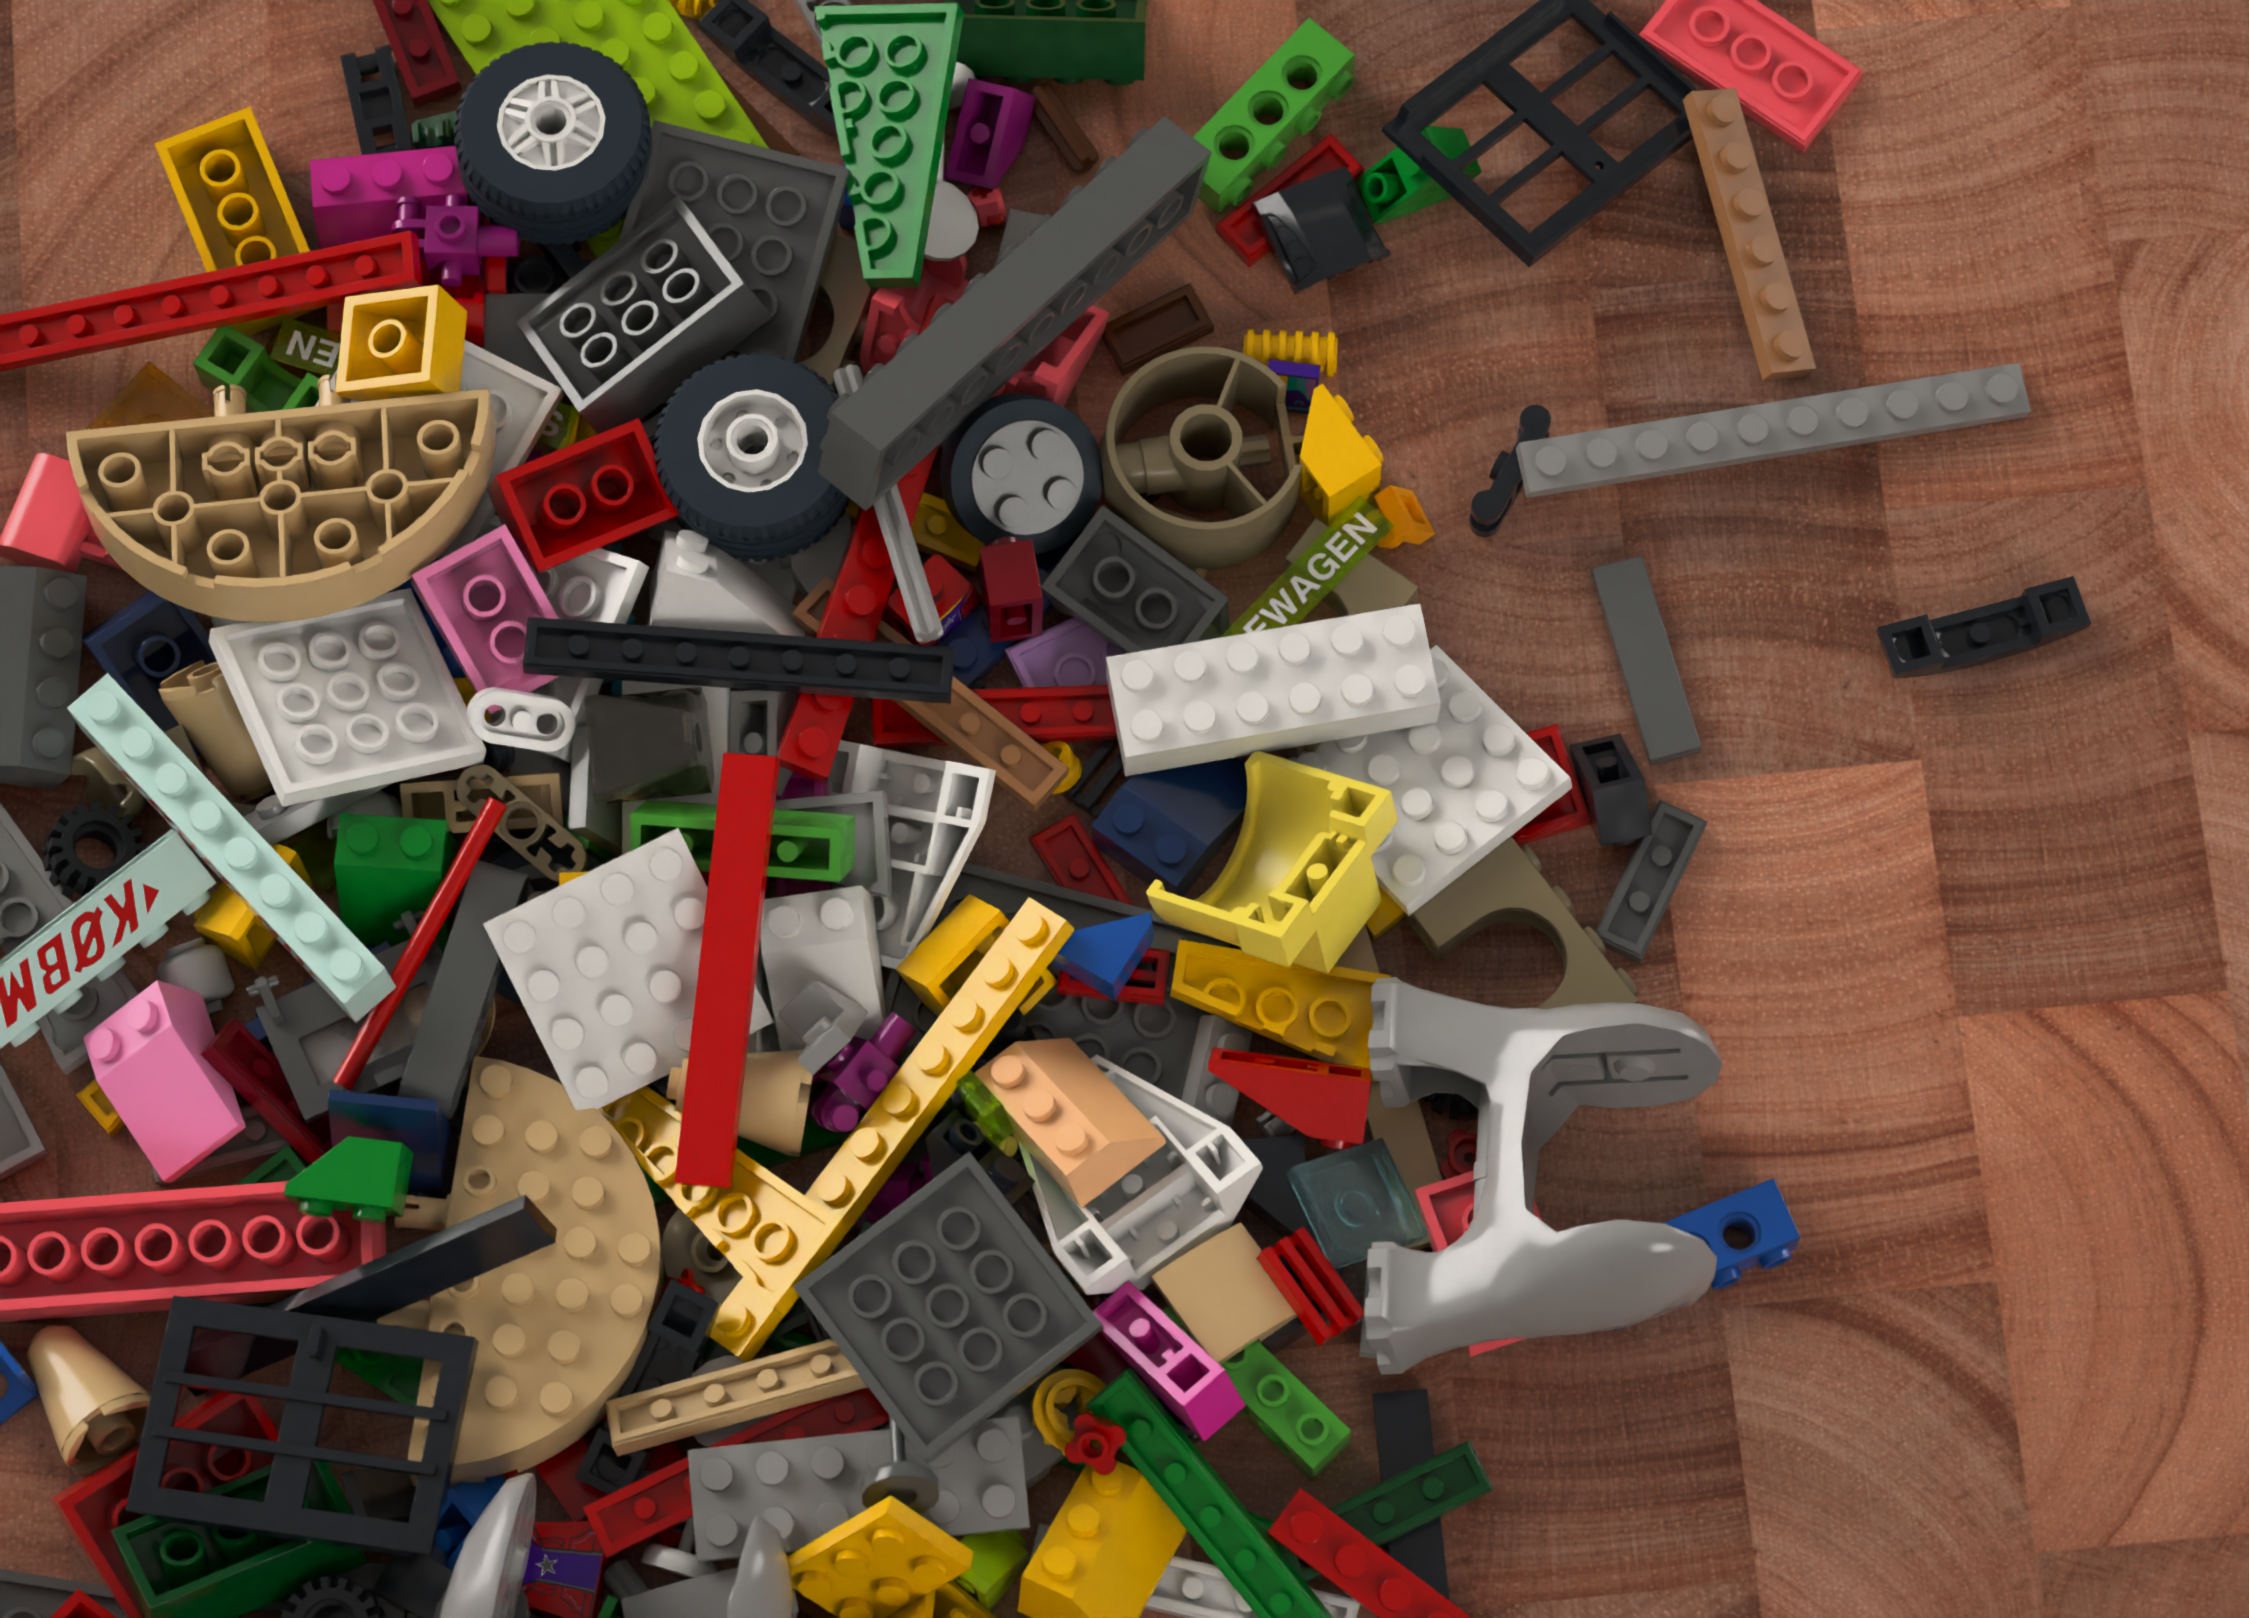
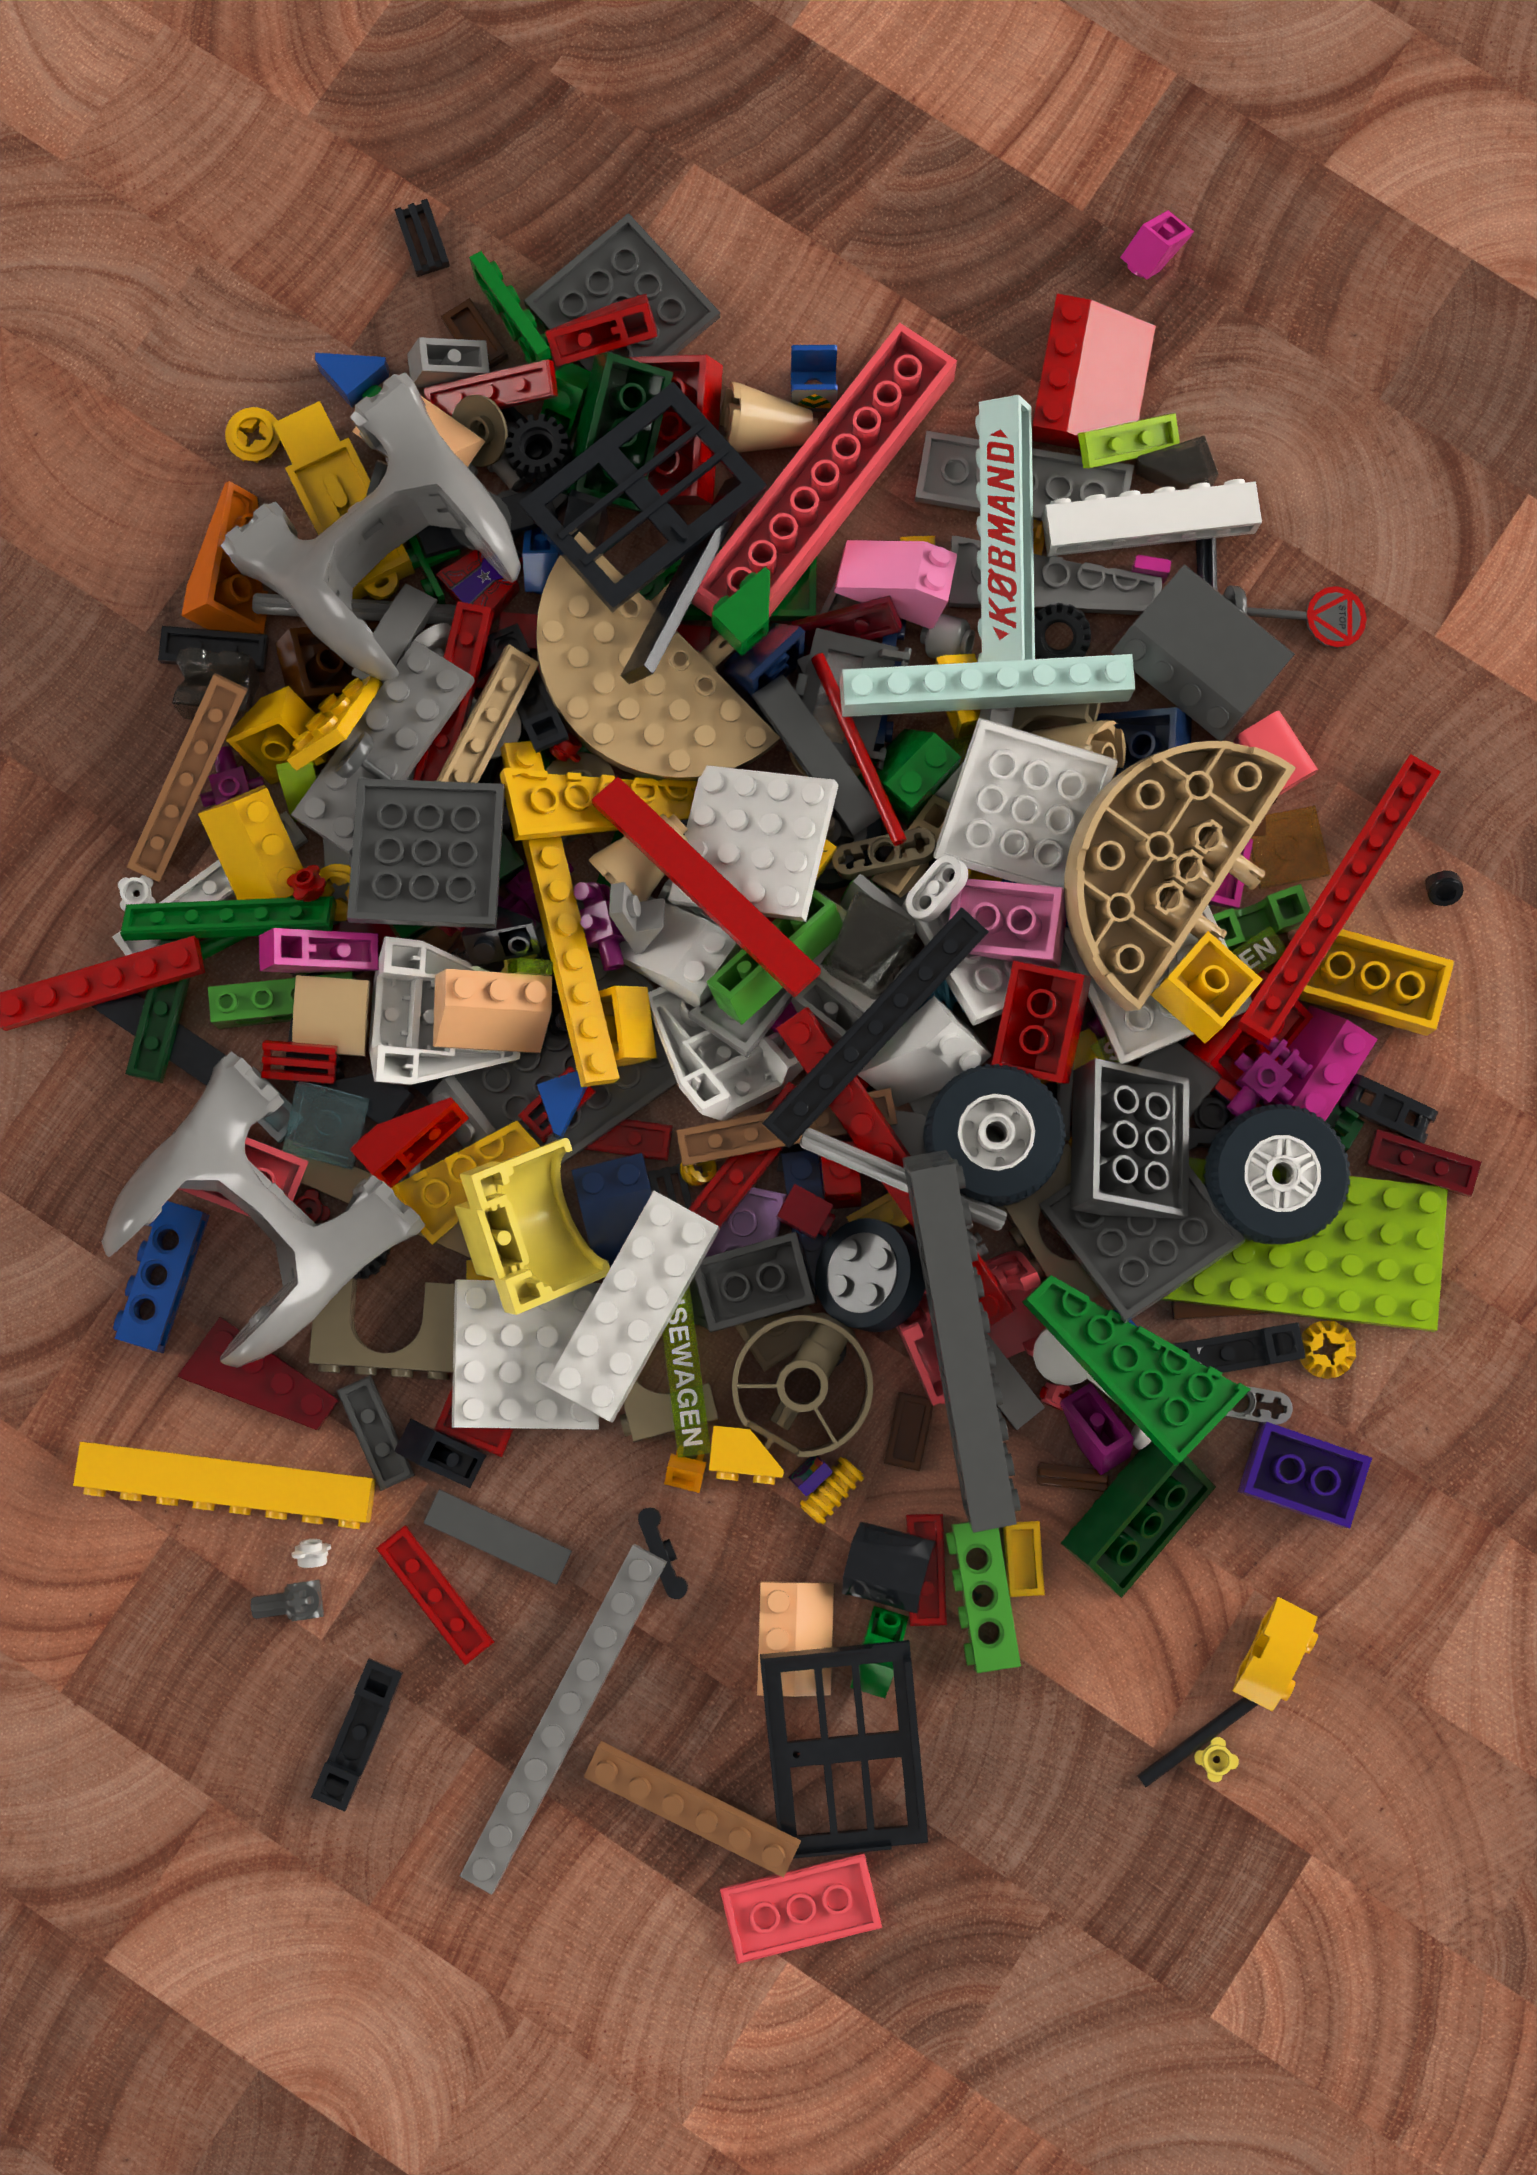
camera: 125 degrees right, 10 degrees up
none -> yellow brick [73,1442,376,1529]
none -> dark red wing [177,1317,340,1430]
none -> dark grey axle [250,1580,324,1621]
none -> white plate [292,1539,331,1568]
none -> red tile [376,1525,495,1665]
none -> light nougat slope [757,1581,834,1697]
none -> yellow tile [1002,1521,1045,1597]
none -> black tile [1425,870,1464,906]

